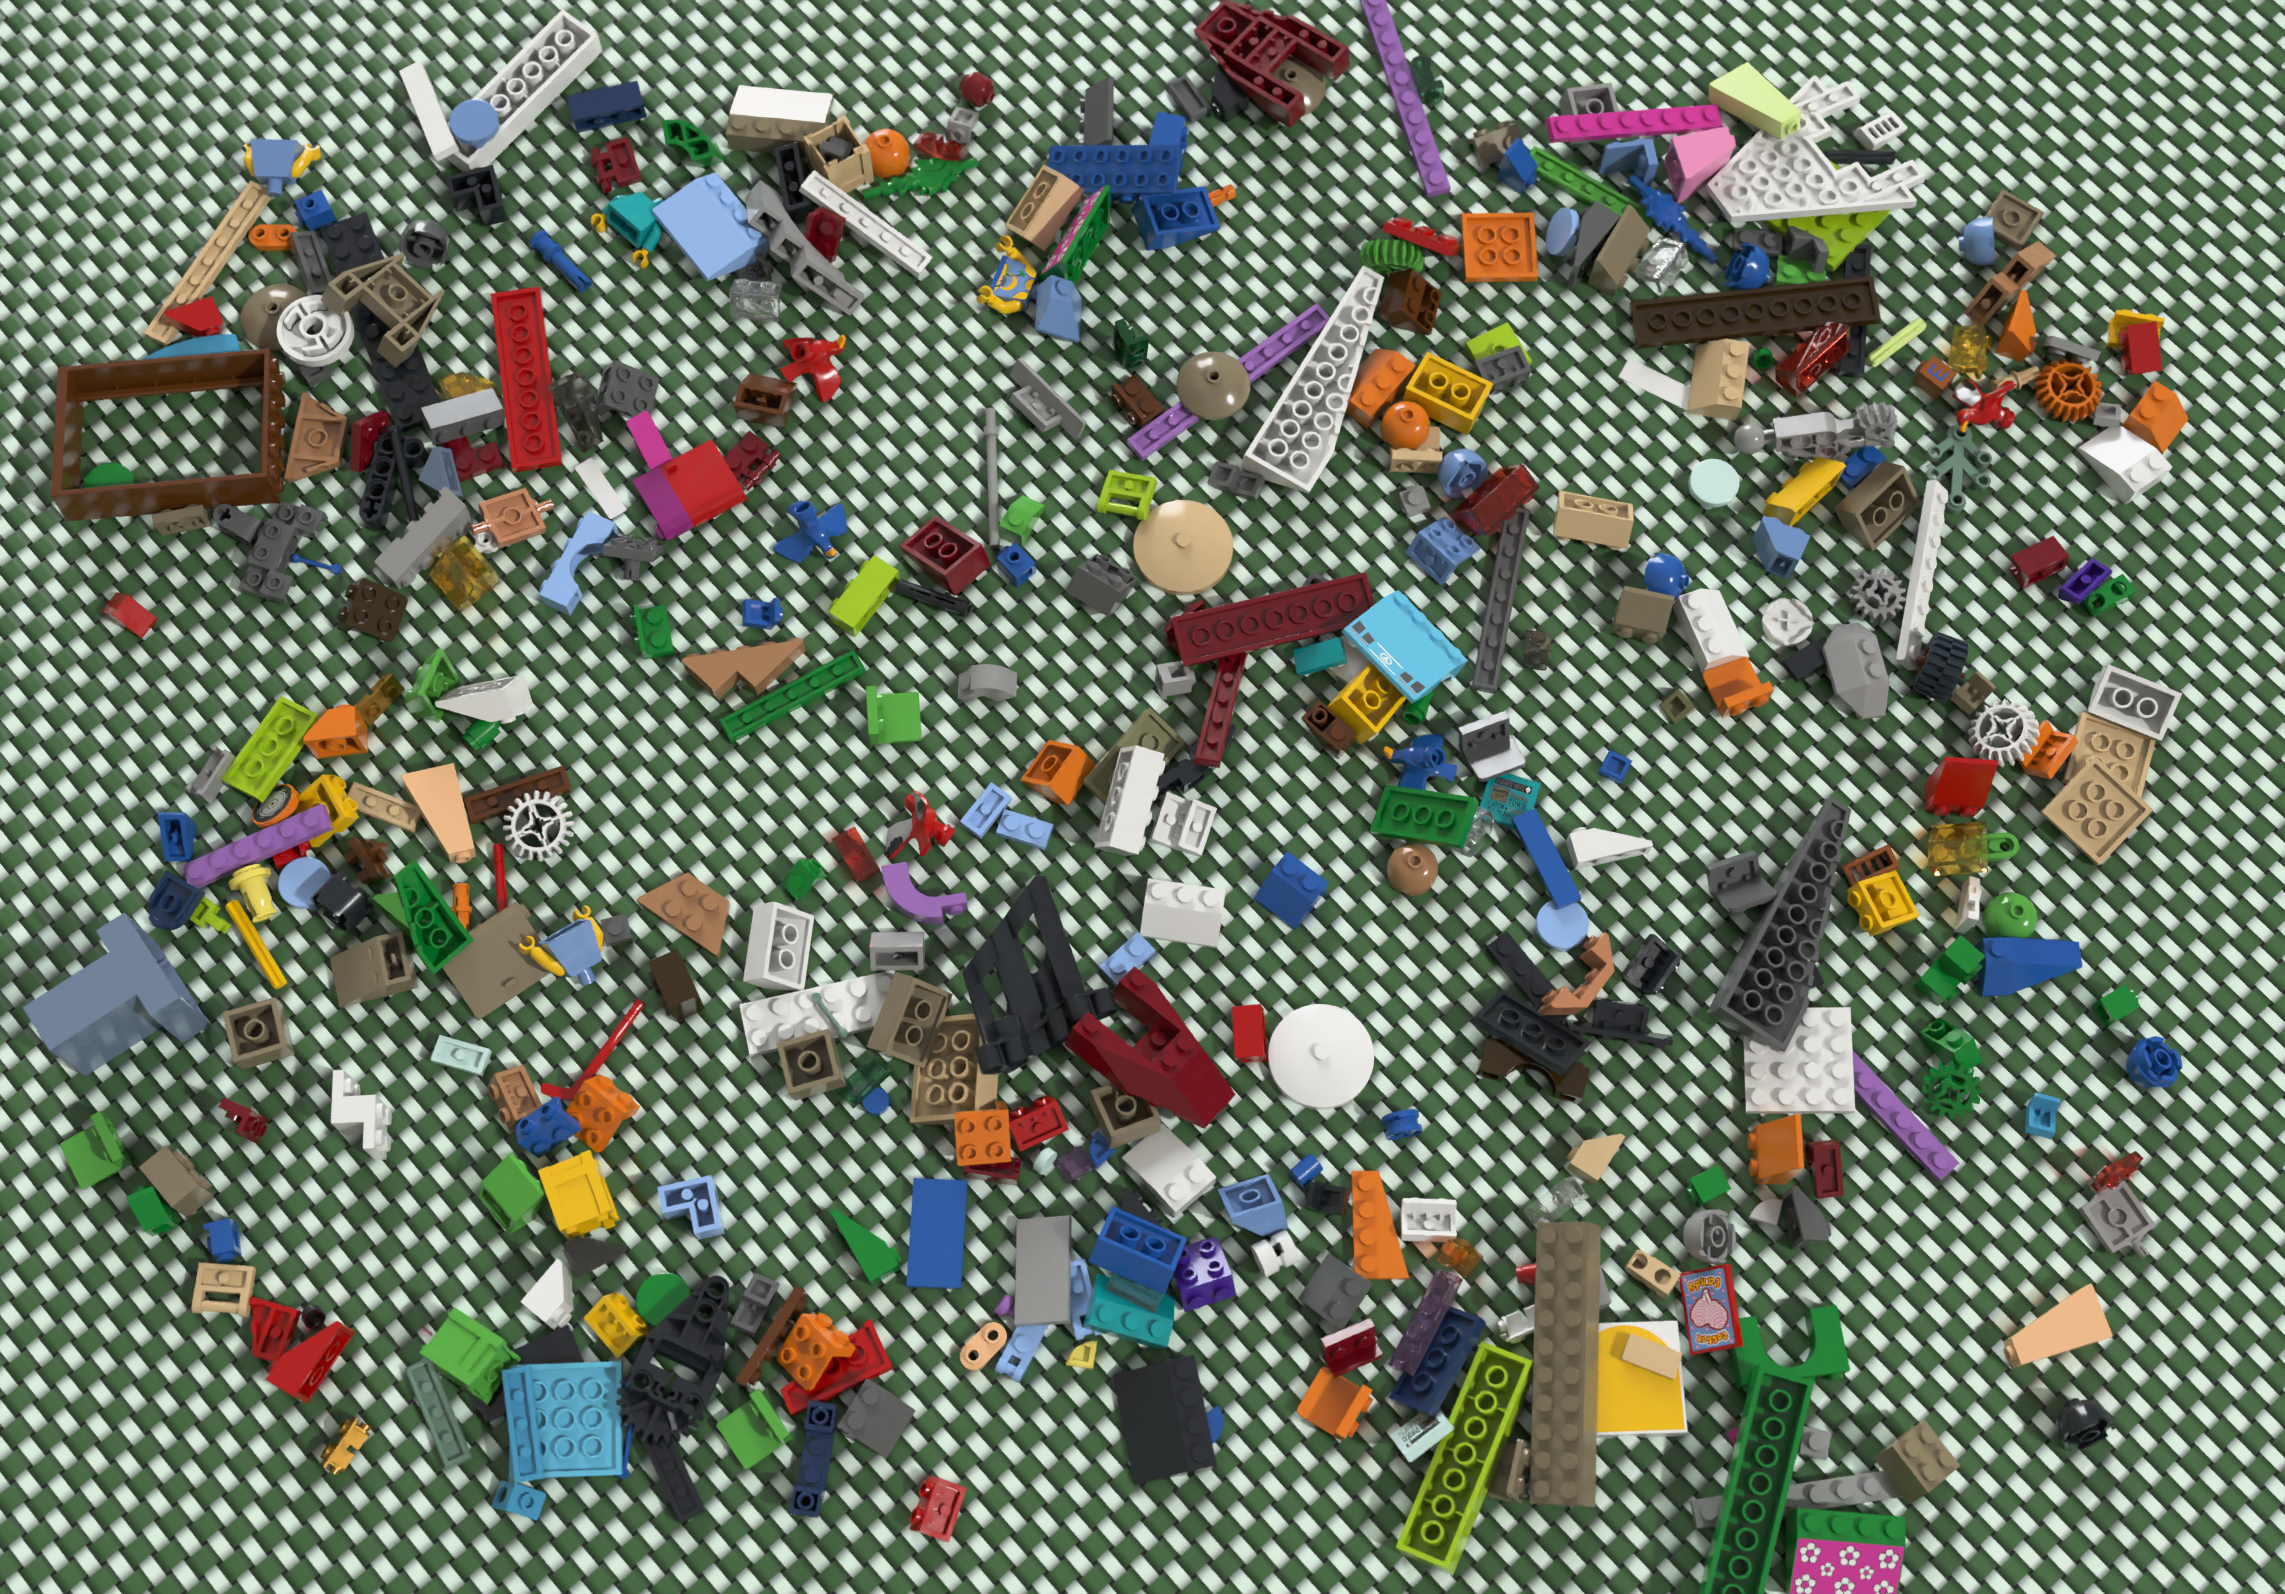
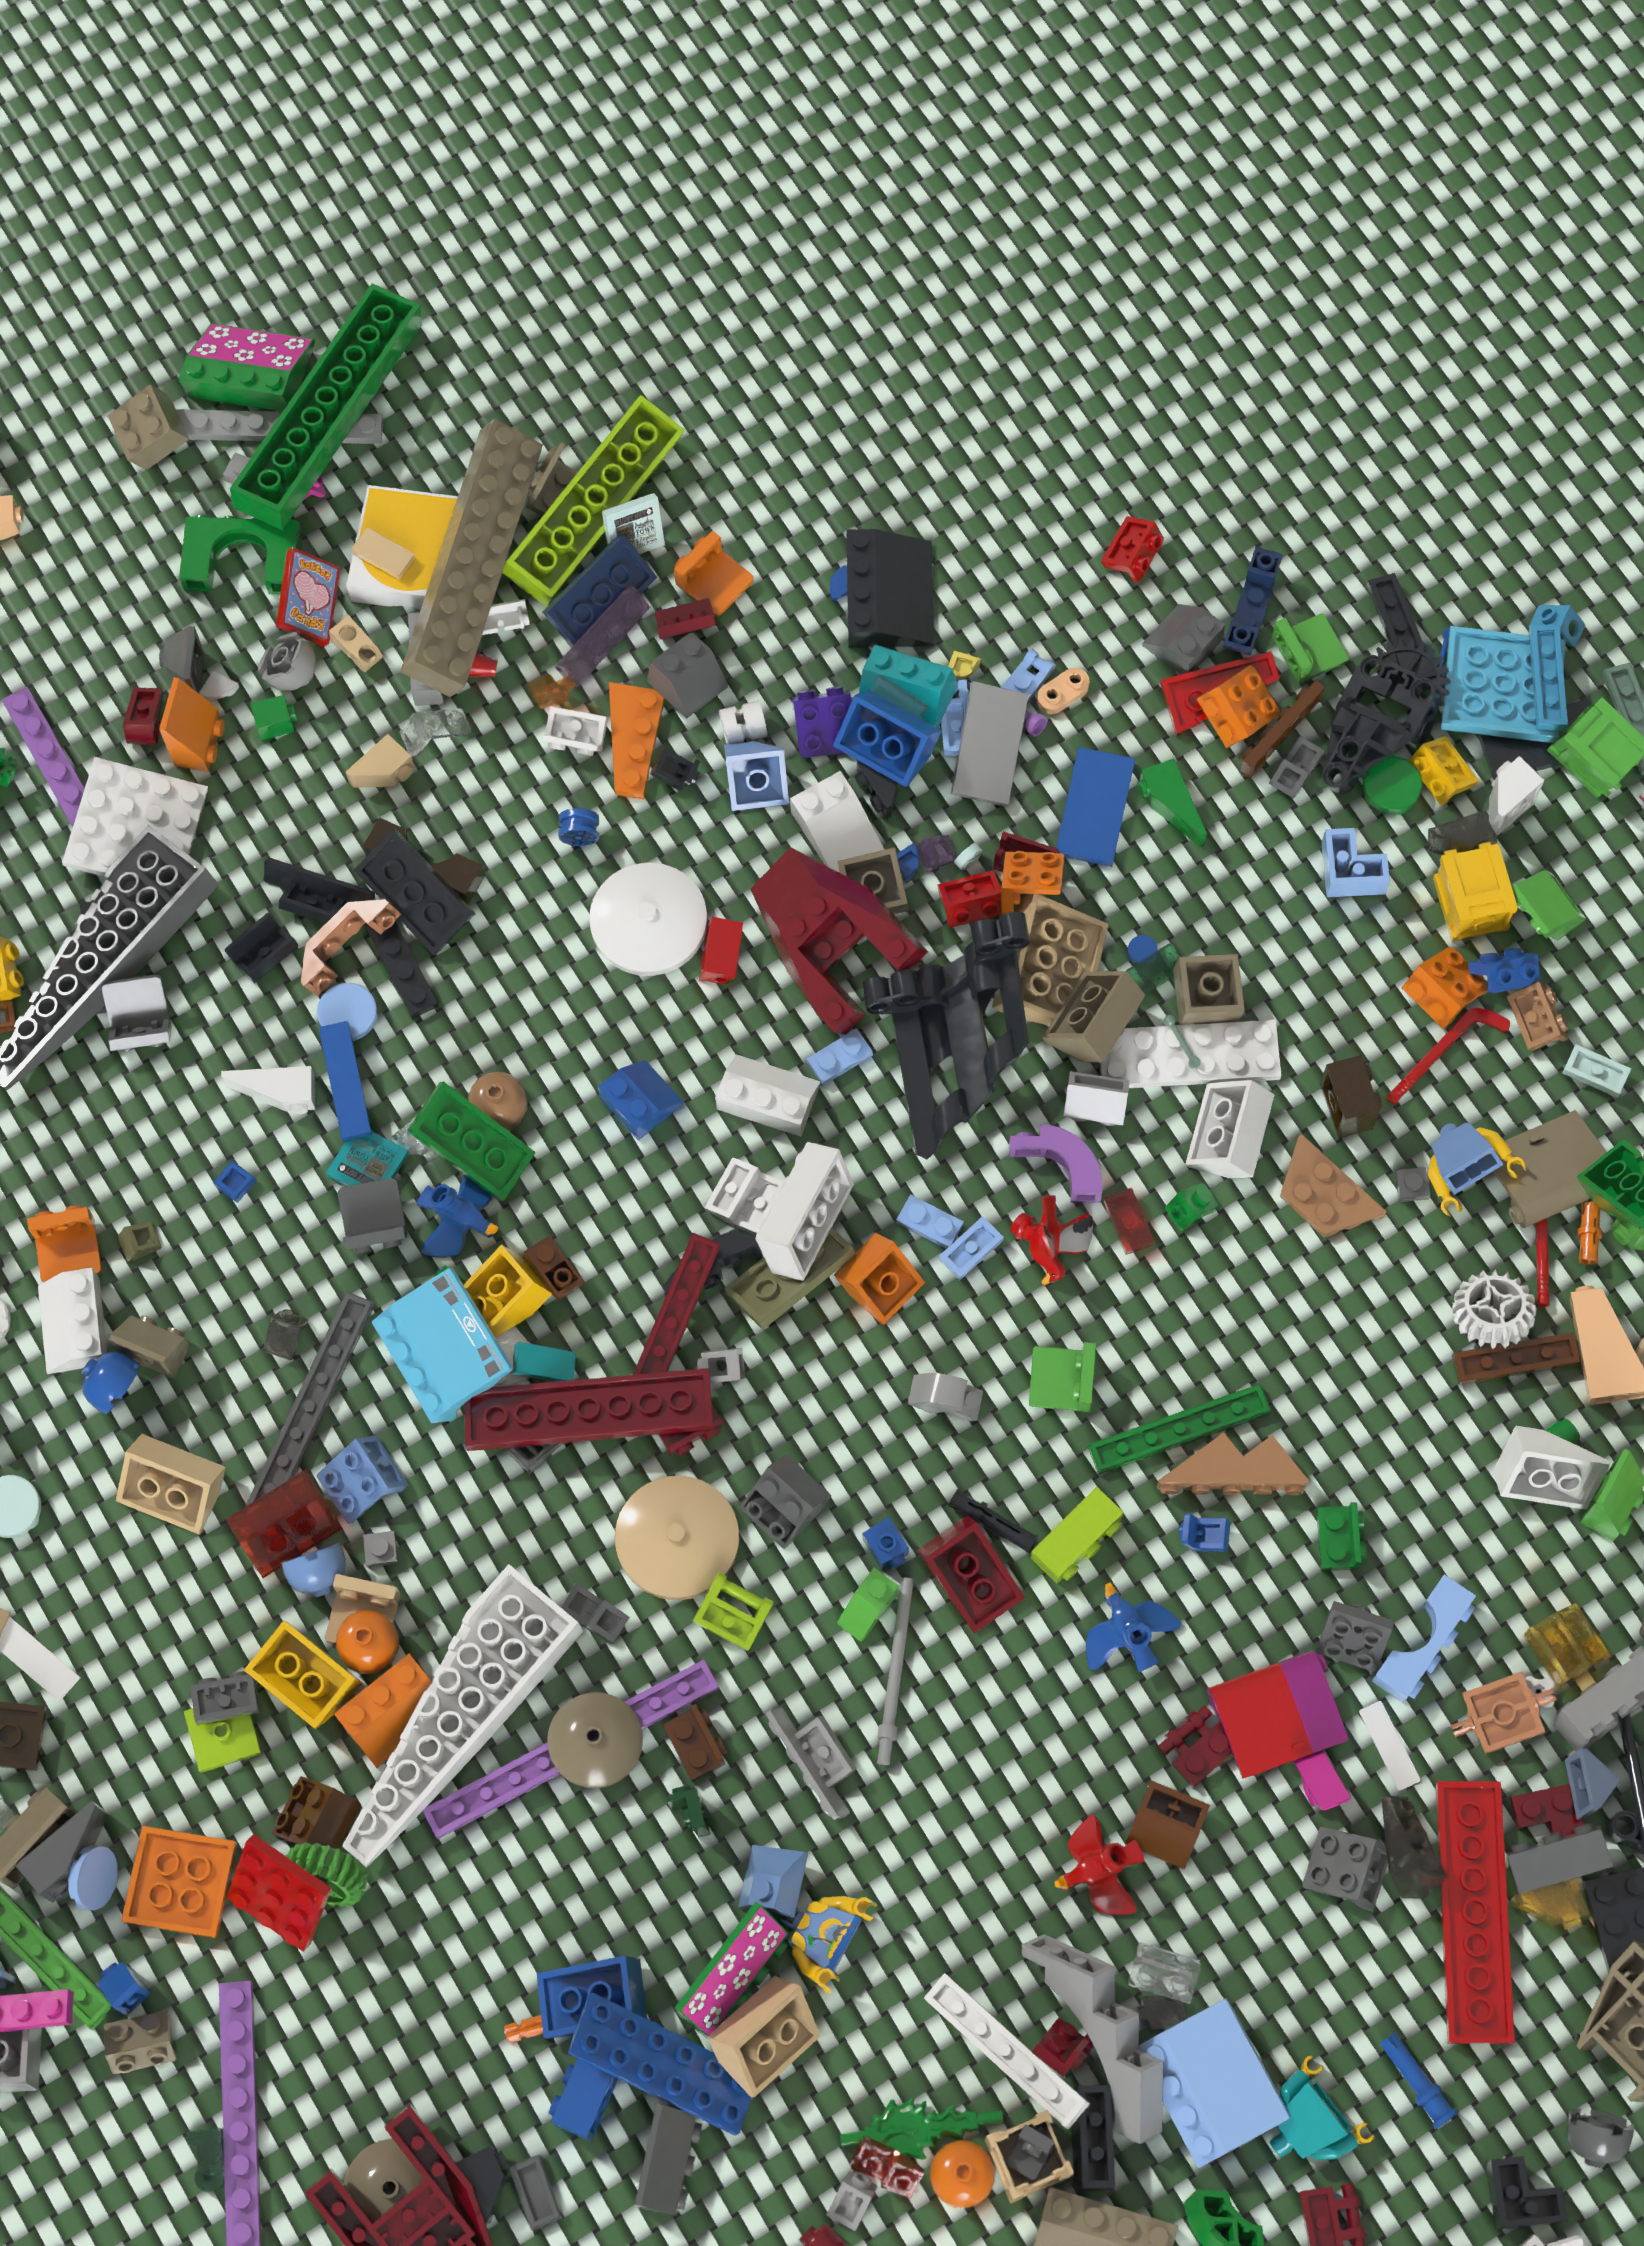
camera: 165 degrees left, 0 degrees up
blue brick [1288,1153,1323,1188] -> none

